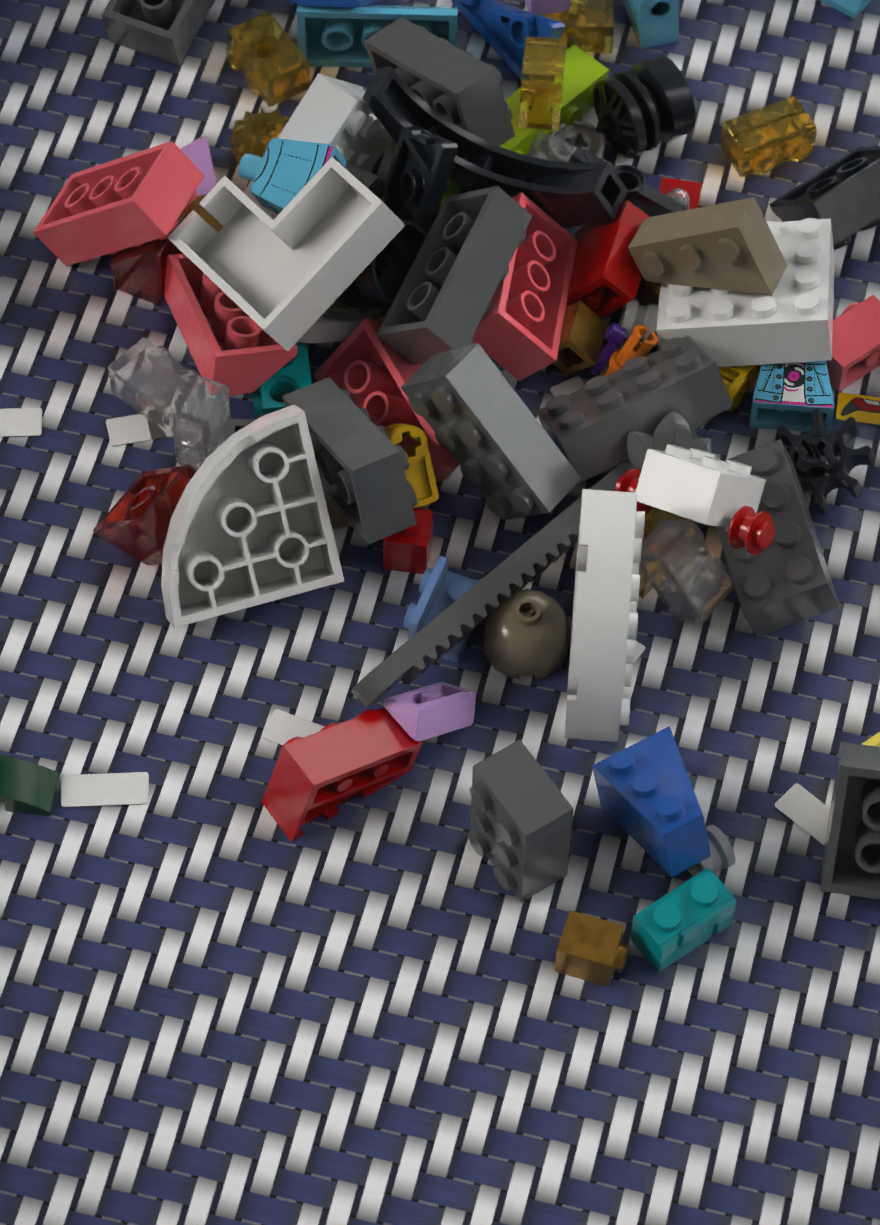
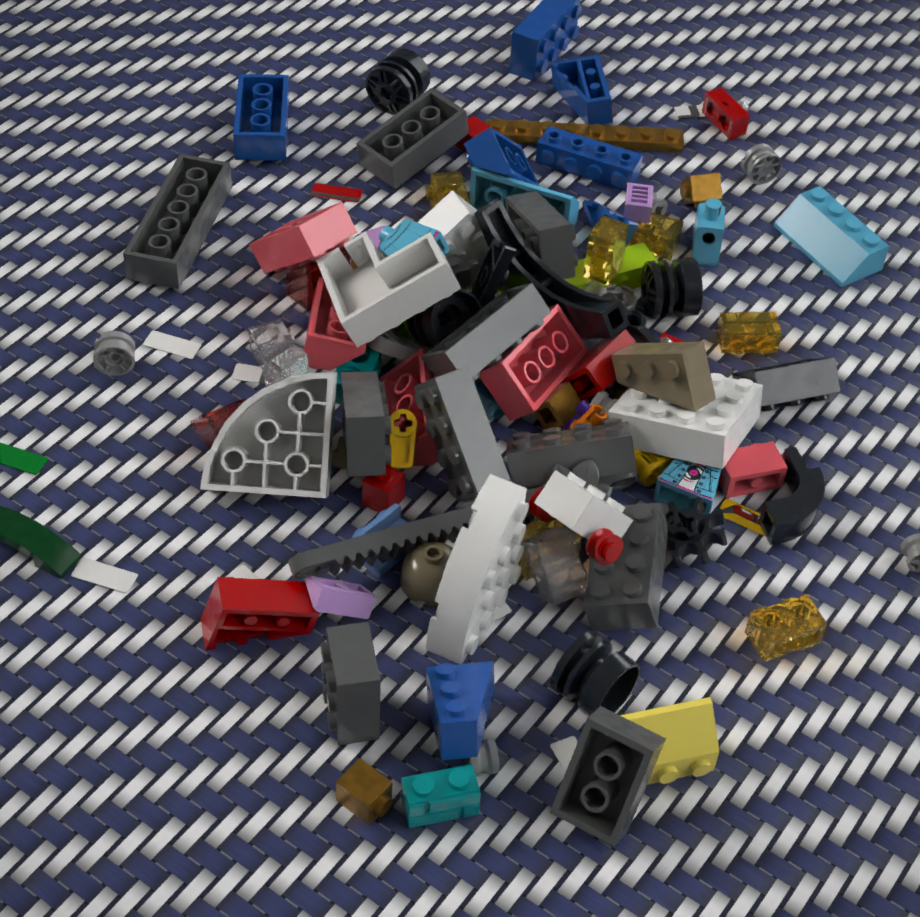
camera: 20 degrees right, 10 degrees down
none -> red sticker [310,183,363,203]
none -> black wheel [550,630,641,717]

